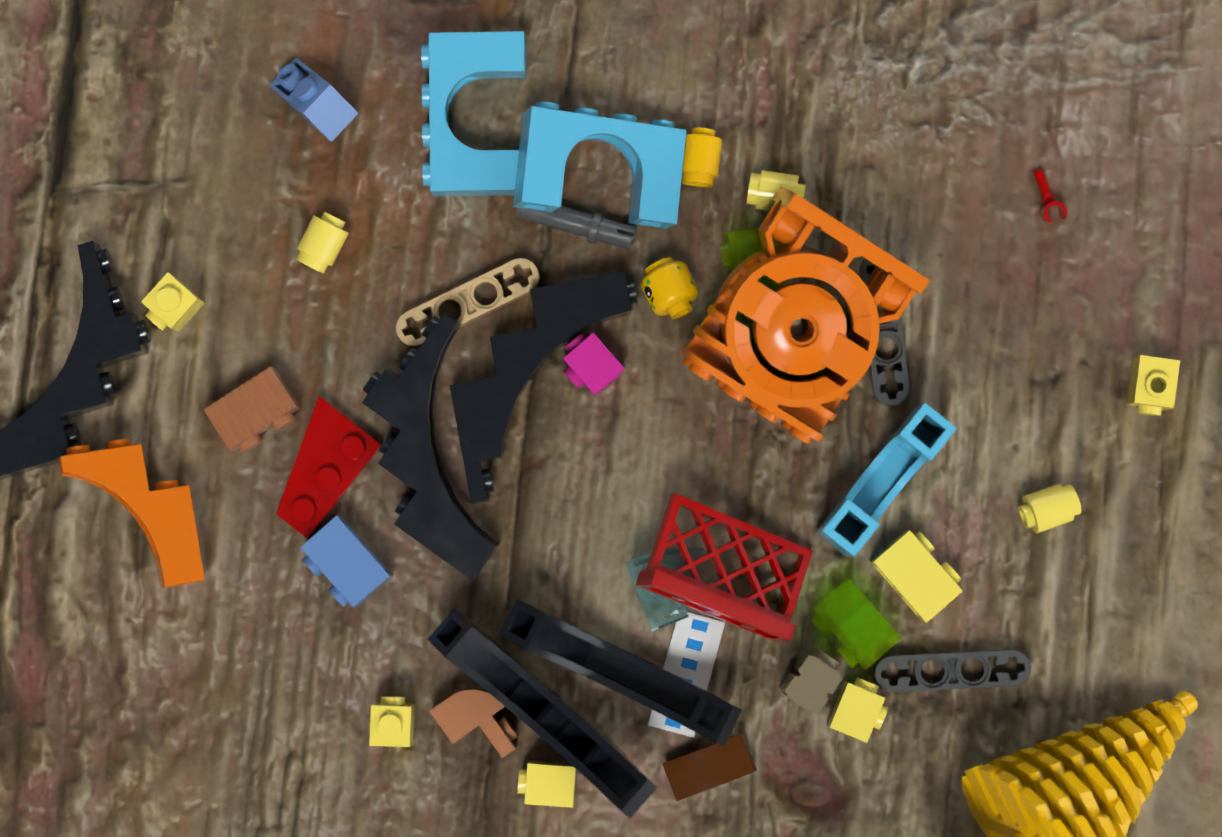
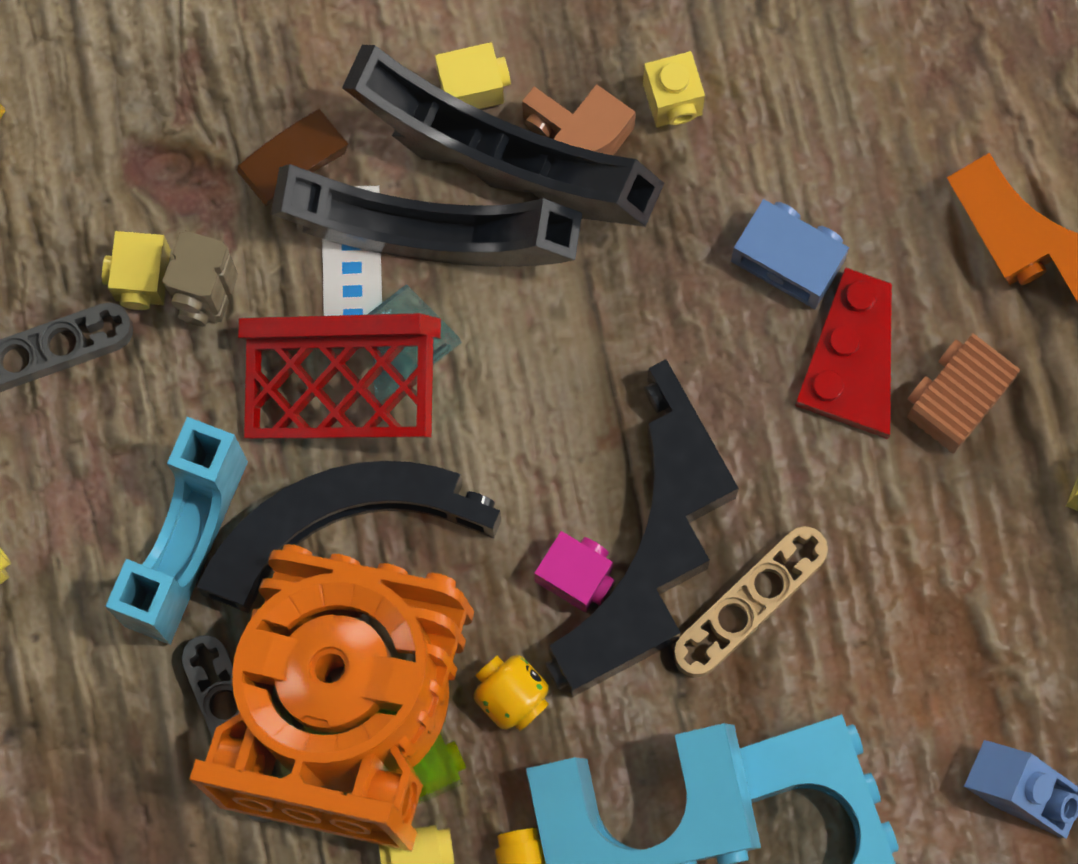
camera: 160 degrees right, 10 degrees down
light yellow brick [296,212,349,274] -> none
black arch [362,313,500,580] -> none
dark grey pin [516,206,637,251] -> none
clear neon green brick [810,577,902,670] -> none
light yellow brick [870,530,963,623] -> none
none -> black arch [197,461,501,613]

